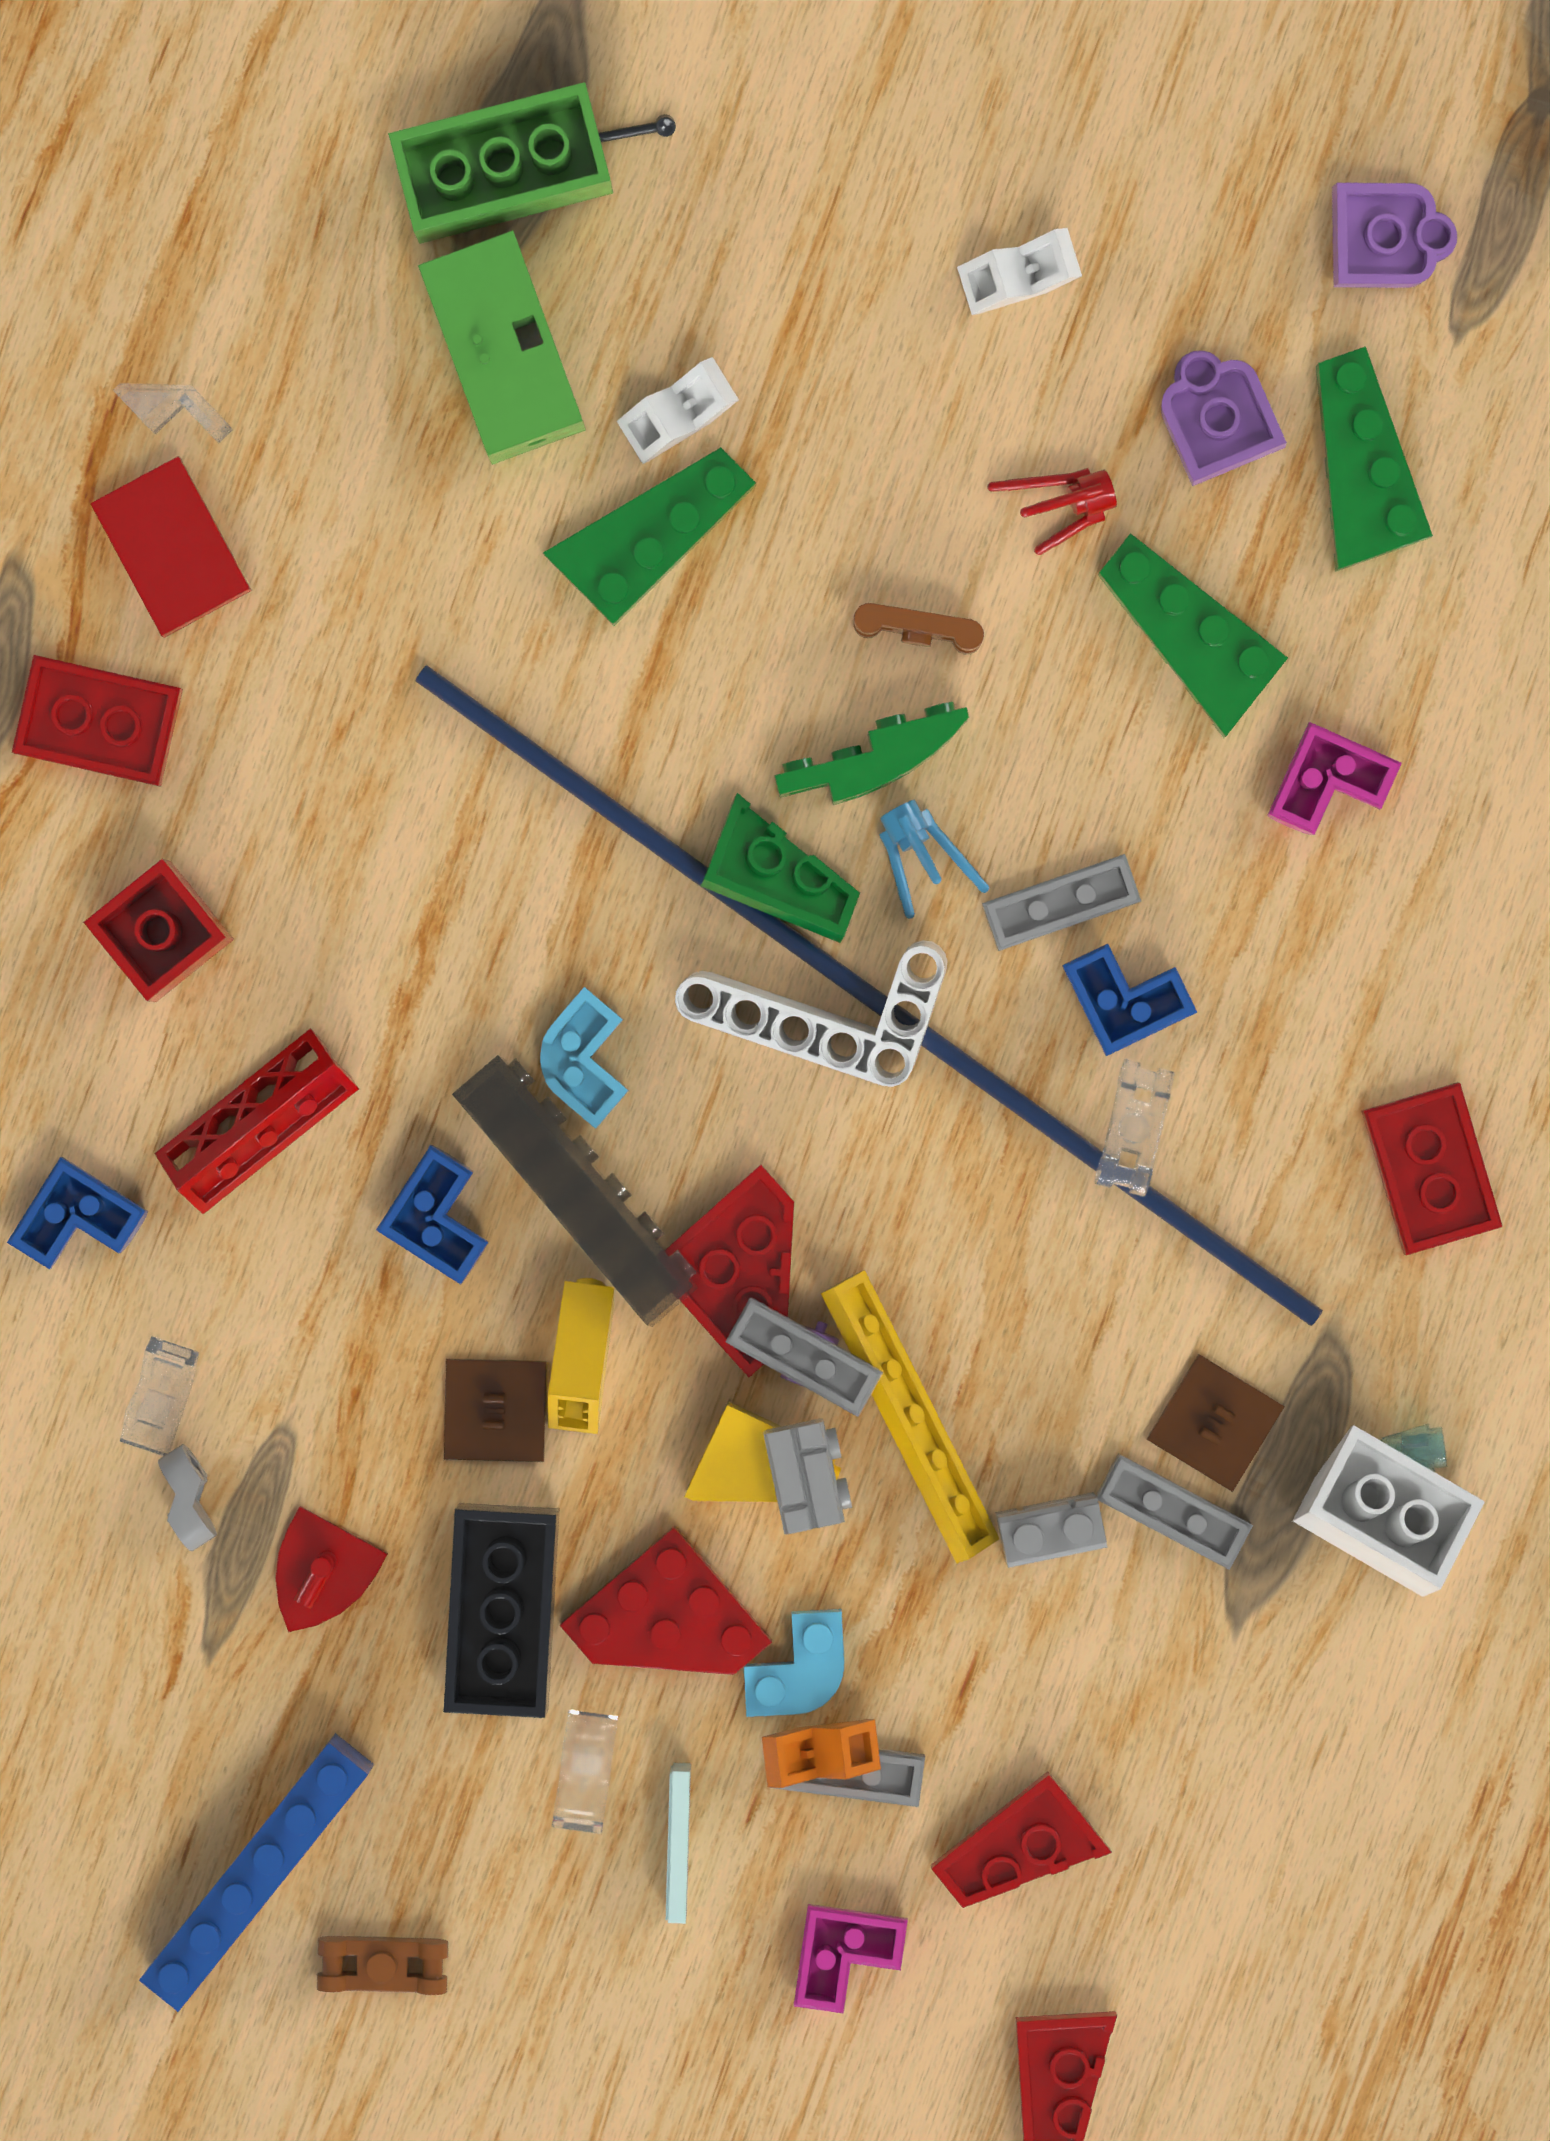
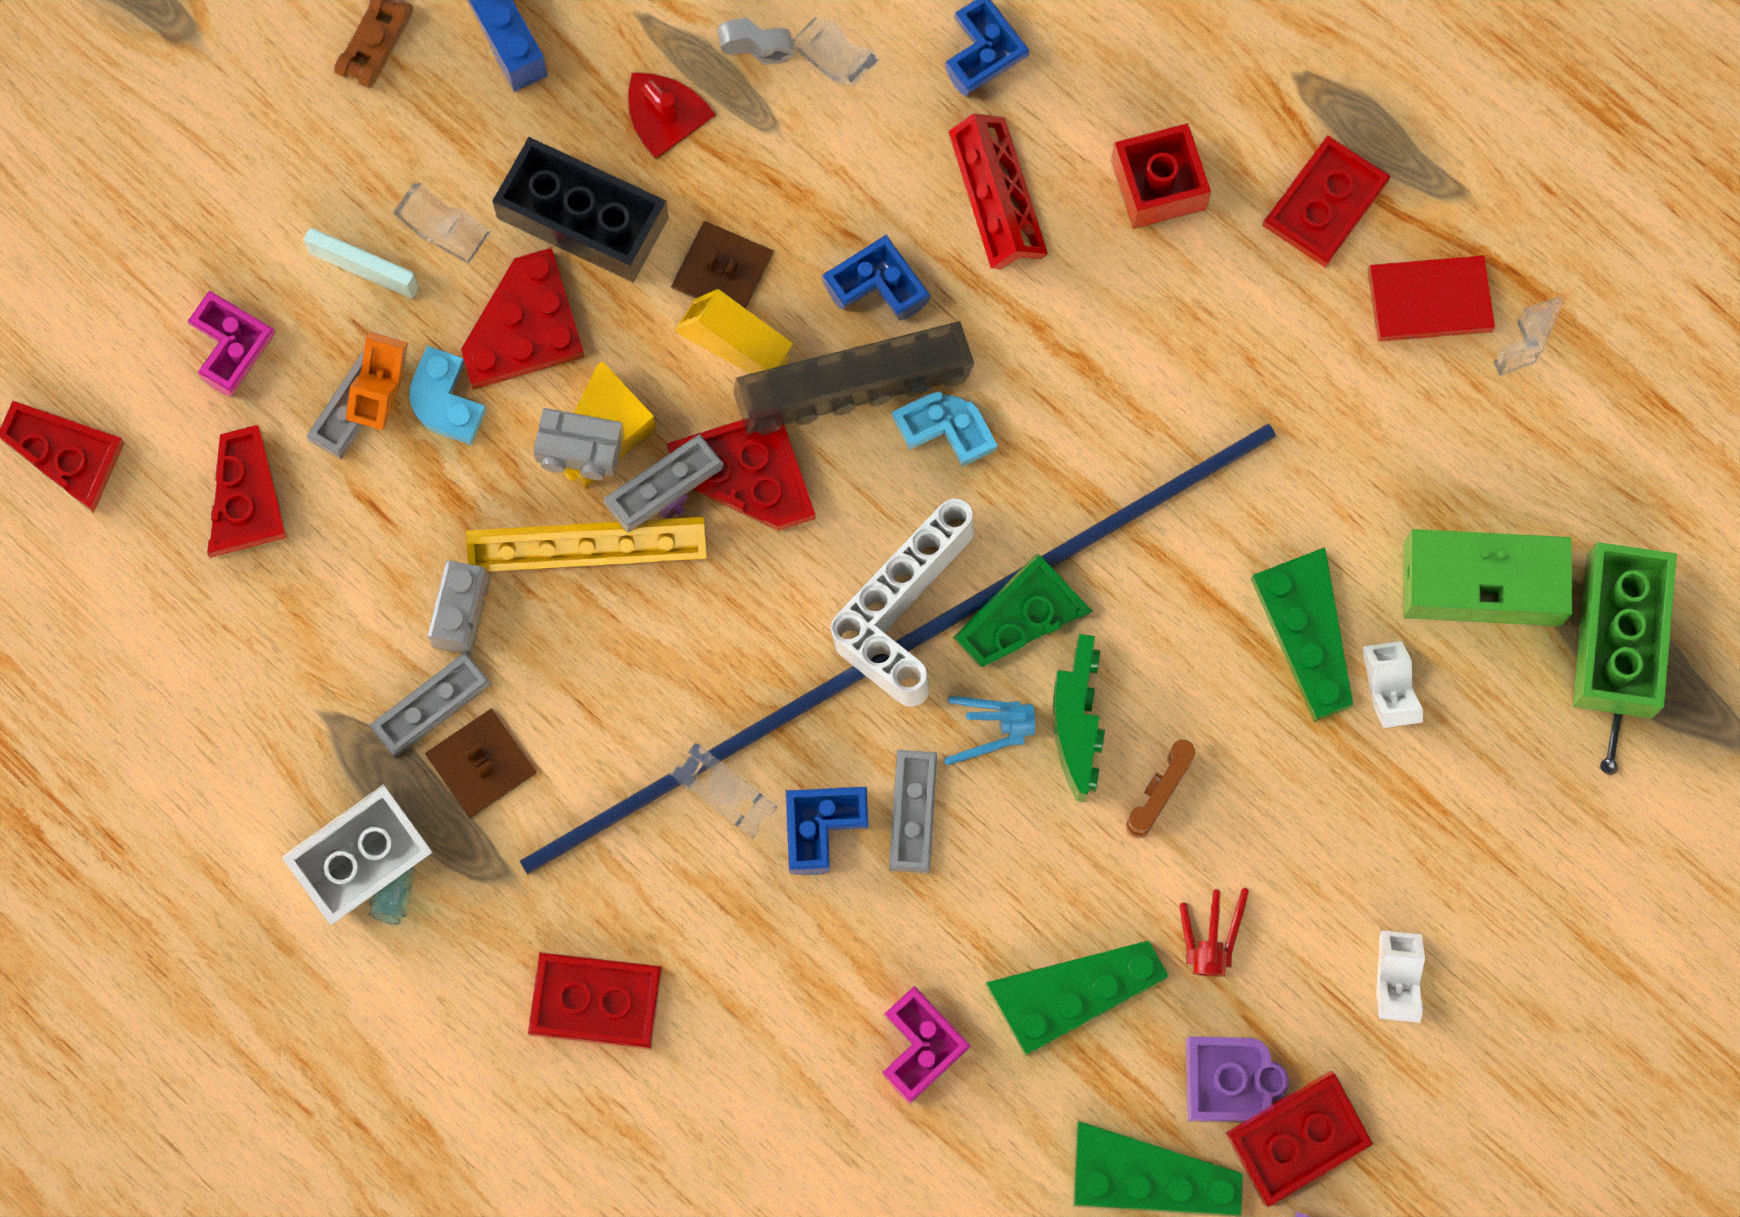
camera: 105 degrees right, 15 degrees down
none -> red tile [1225,1071,1373,1207]

